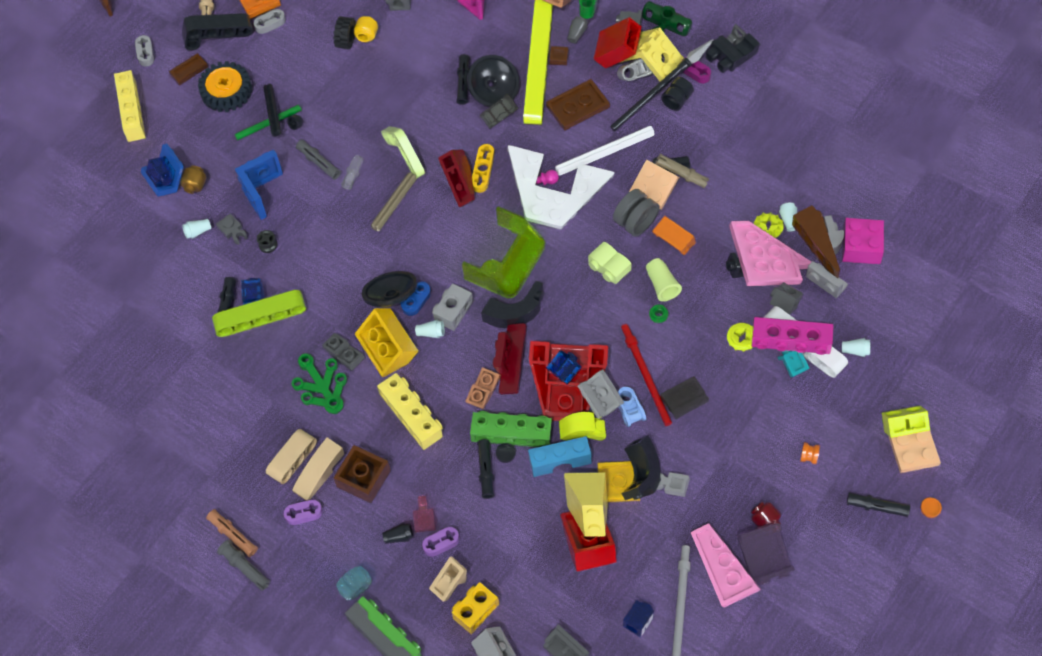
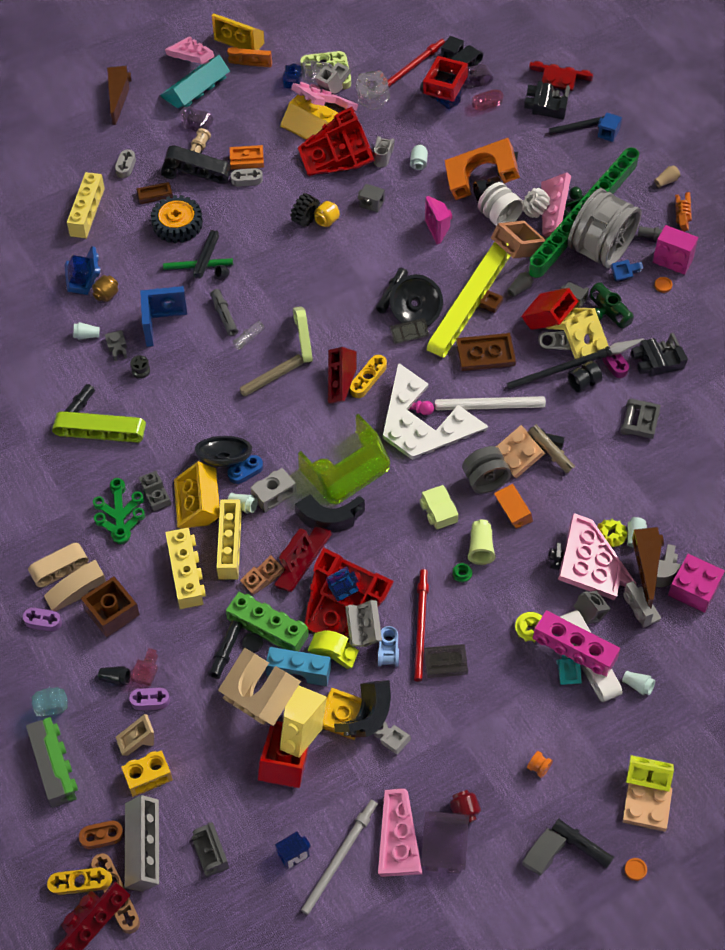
camera: 20 degrees right, 5 degrees down
clear blue brick [241,278,264,305] -> none
none -> light yellow brick [217,500,242,580]
none -> tan arch [218,648,301,726]
none -> dark grey slope [522,828,566,876]
none -> dark grey plate [620,399,661,439]

